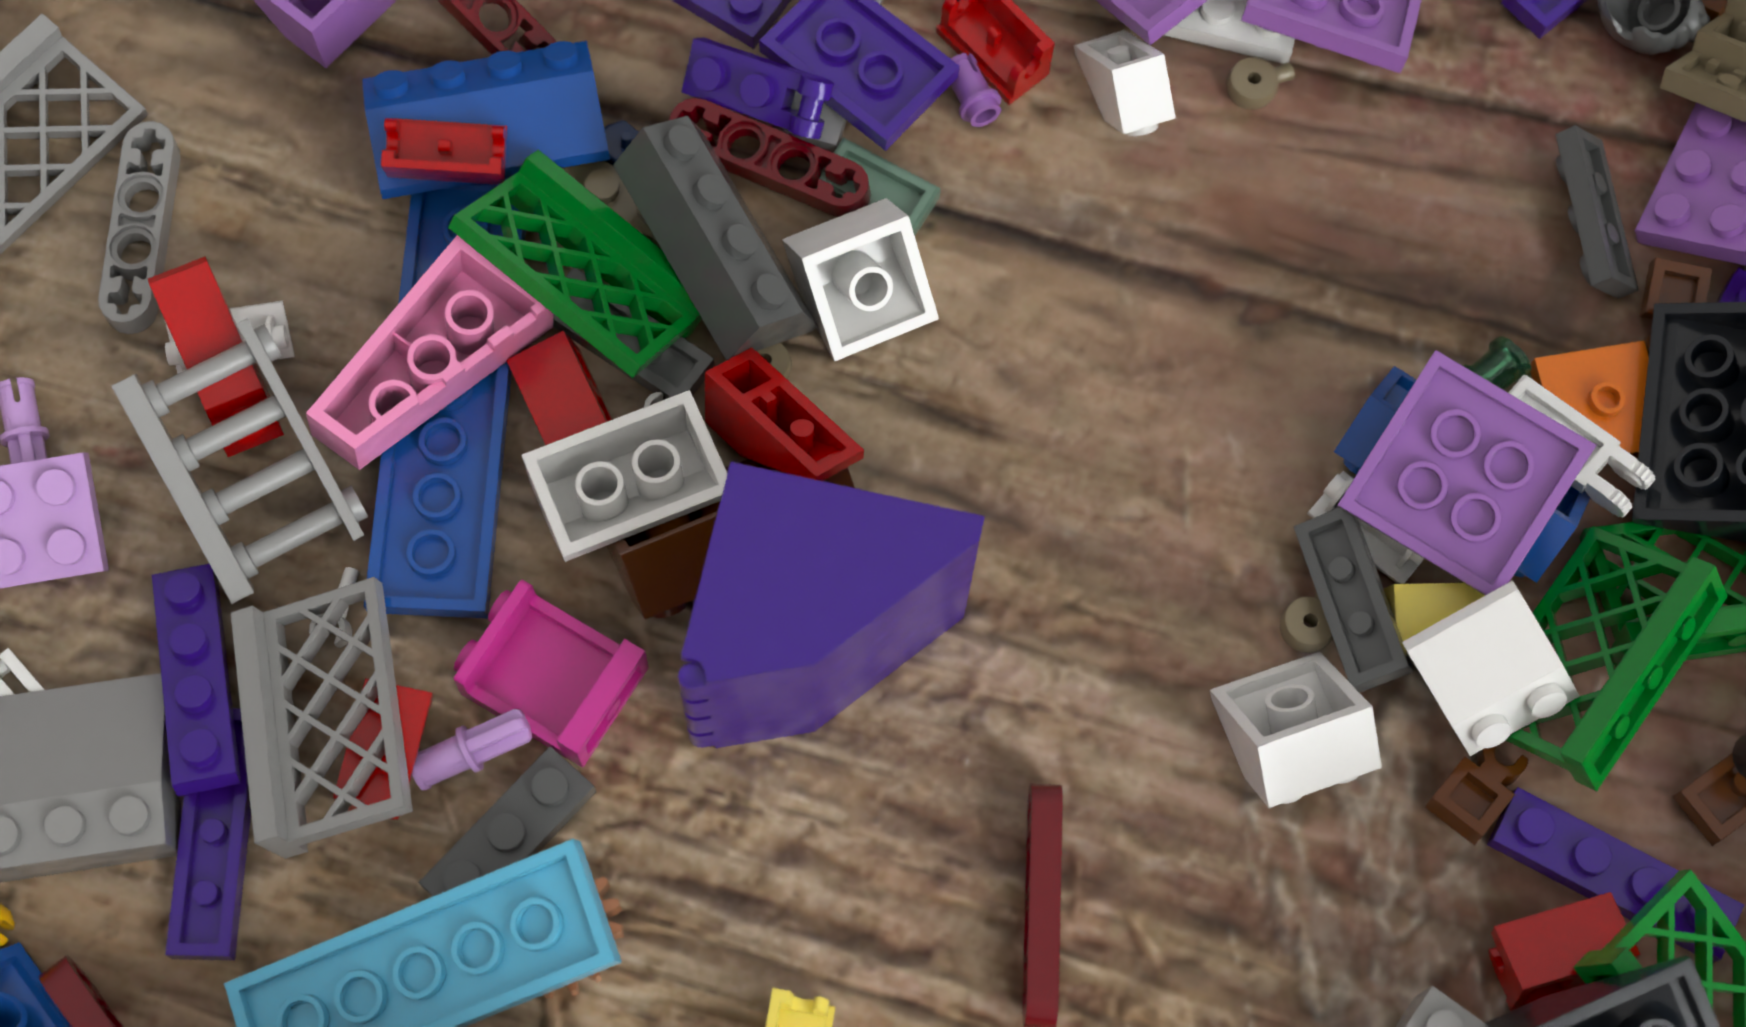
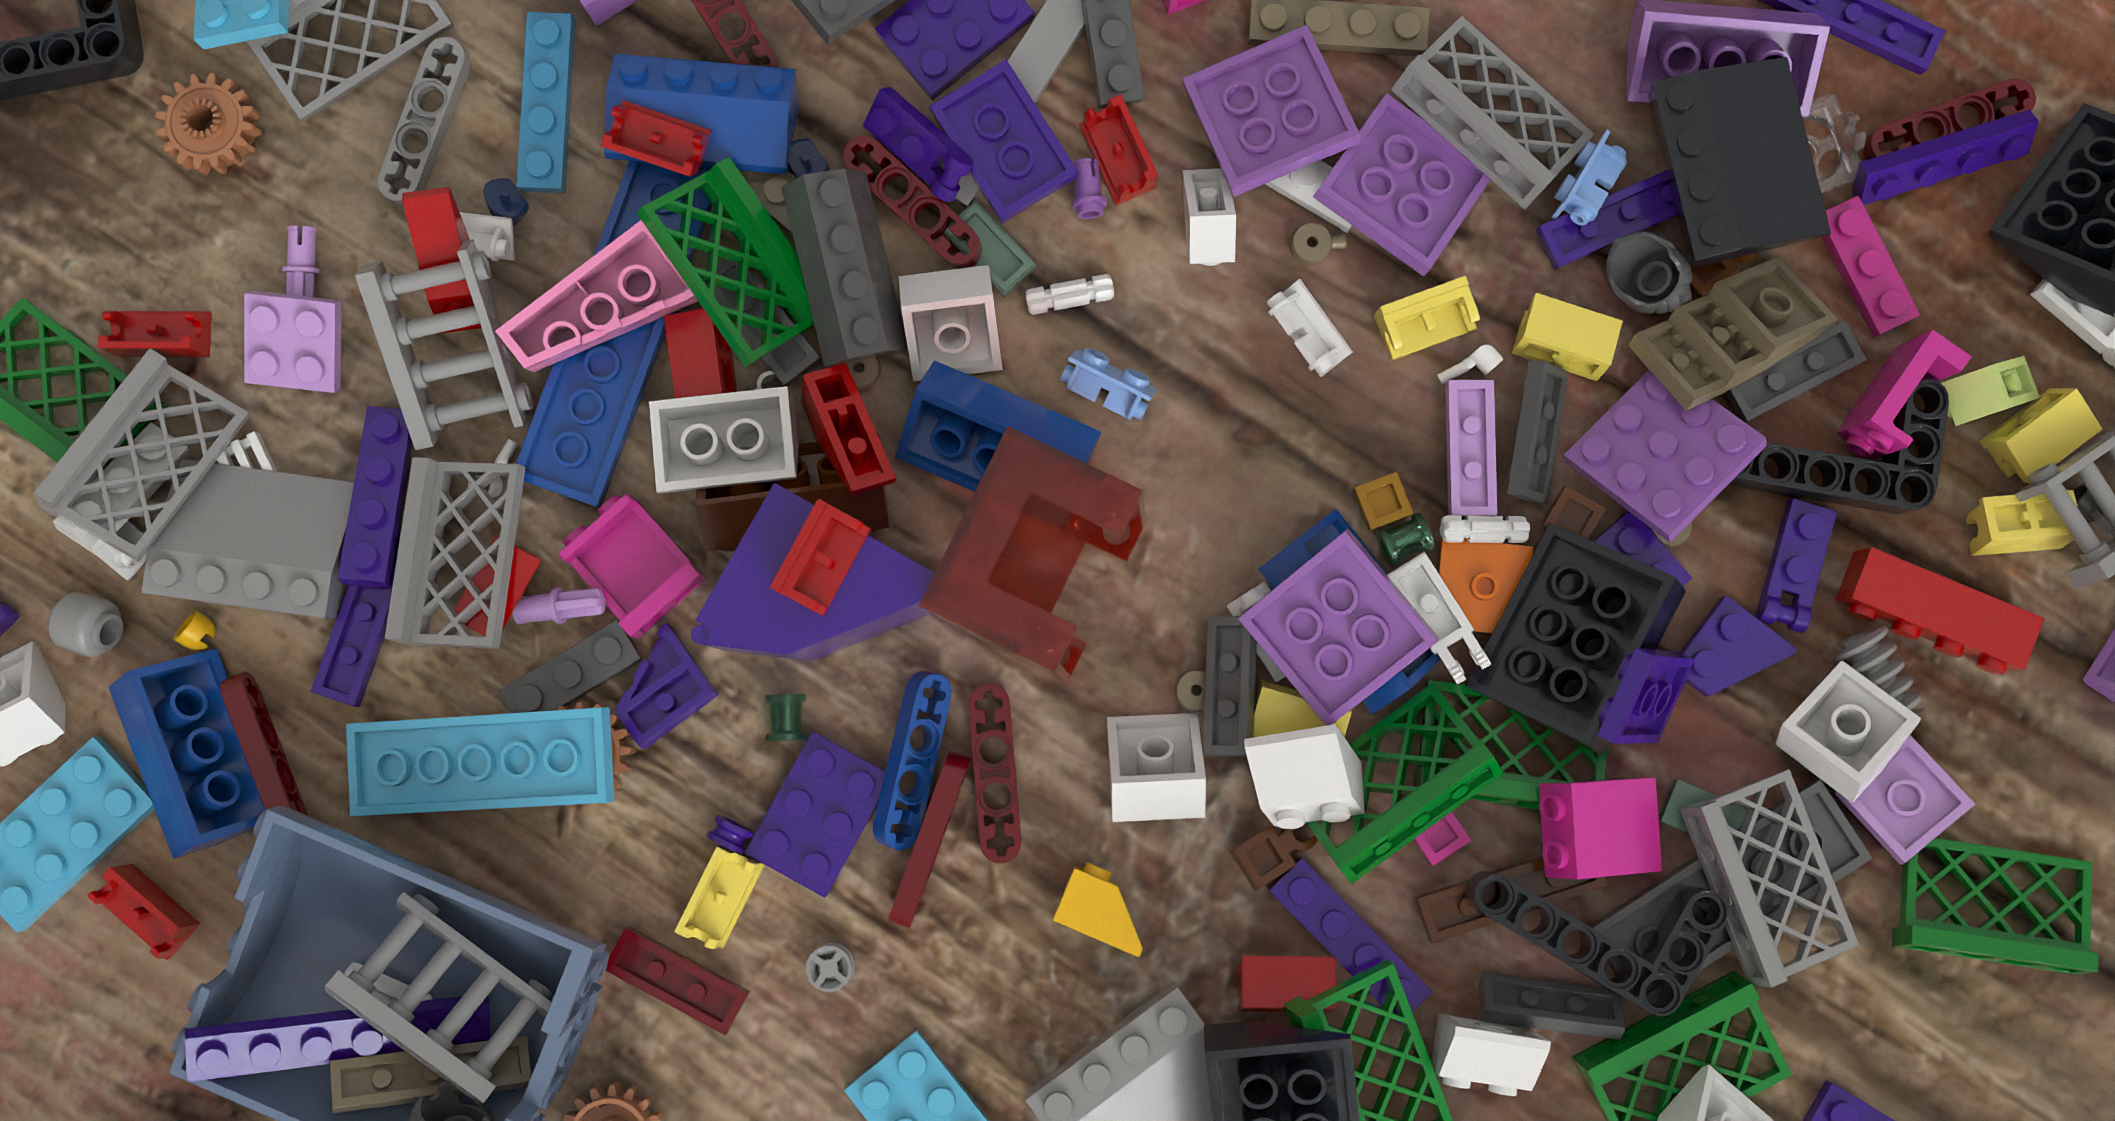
camera: 20 degrees right, 15 degrees up
none -> dark blue piece [483,178,529,226]
none -> dark azure plate [516,12,576,193]
none -> dark purple wing [615,623,719,750]
none -> dark purple bush [706,814,754,854]
none -> dark purple plate [745,731,885,898]
none -> clear green bush [765,694,807,741]
none -> red hinge [769,499,871,616]
none -> blue beam [873,671,952,850]
none -> blue slope [895,360,1101,529]
none -> clear red windscreen [919,426,1147,684]
none -> dark red beam [968,683,1022,863]
none -> white axle [1025,274,1114,315]
none -> yellow slope [1053,862,1143,957]
none -> light blue hinge [1060,348,1157,421]
none -> white hinge [1267,279,1353,377]
none -> pearl gold plate [1352,472,1414,532]
none -> light yellow hinge [1373,276,1480,361]
none -> dark pink plate [1413,812,1471,866]
none -> white hand [1437,345,1503,384]
none -> white axle [1439,515,1530,543]
none -> lavender plate [1445,380,1497,517]
none -> light yellow hinge [1511,293,1623,381]

